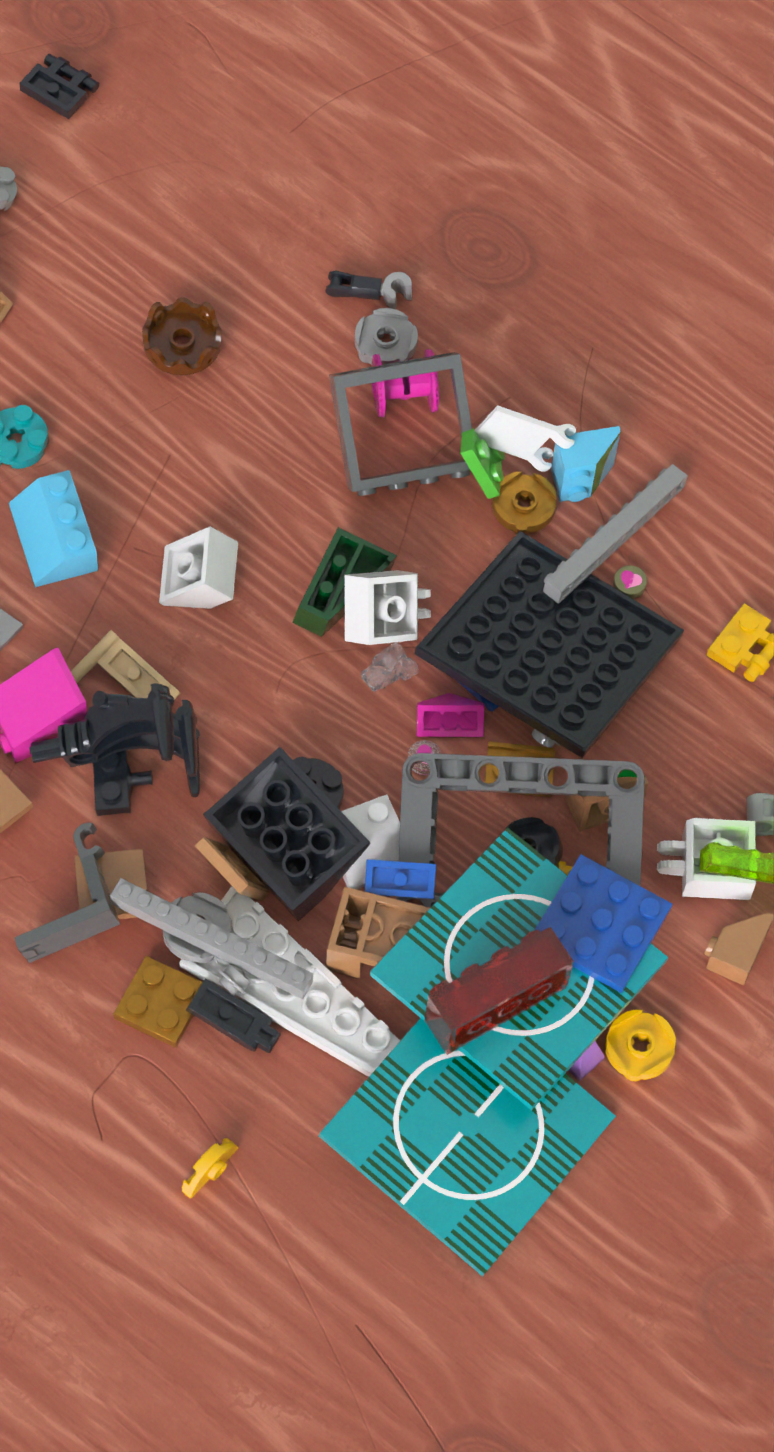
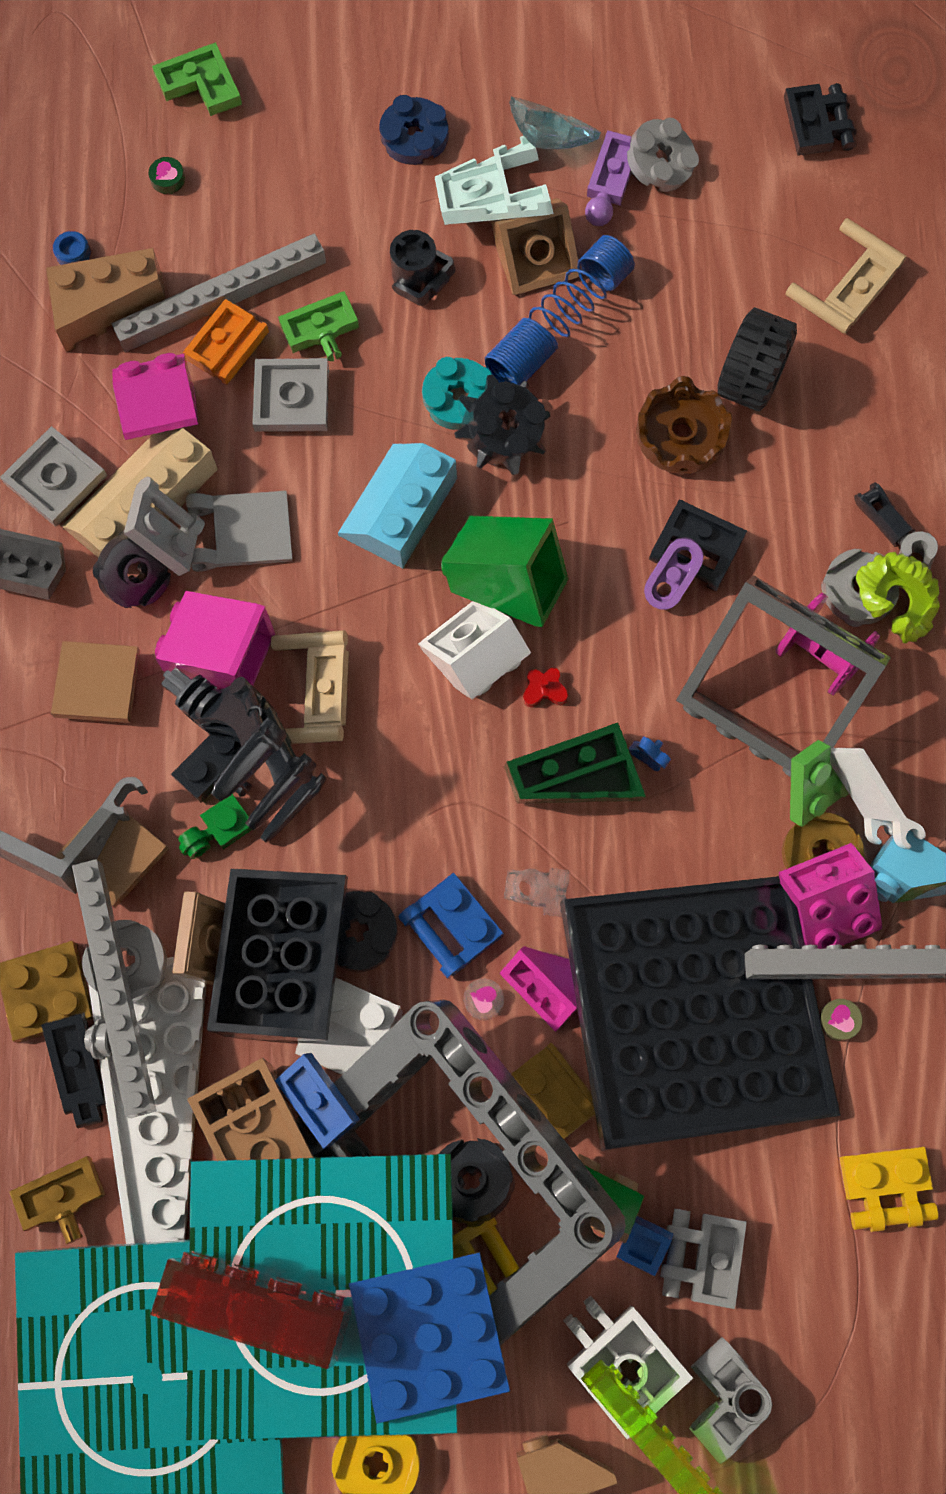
camera: 55 degrees right, 10 degrees up
white hinge [345,570,431,645] -> none
none -> pearl gold plate [9,1156,106,1245]
none -> green plate [178,794,252,859]
none -> blue plate [398,872,504,979]
none -> green slope [441,516,569,627]
none -> black brick [454,374,551,475]
none -> blue piece [485,235,635,385]
none -> red piece [523,668,568,708]
none -> blue plate [616,1216,674,1276]
none -> blue piece [629,737,671,772]
none -> medium lavender plate [644,538,704,609]
none -> black plate [649,499,747,592]
none -> light grey plate [660,1209,747,1309]
none -> black tyre [717,307,797,412]
none -> dark pink bracket [778,843,882,949]
none -> tan plate [785,218,907,334]
none -> lime piece [856,552,940,643]

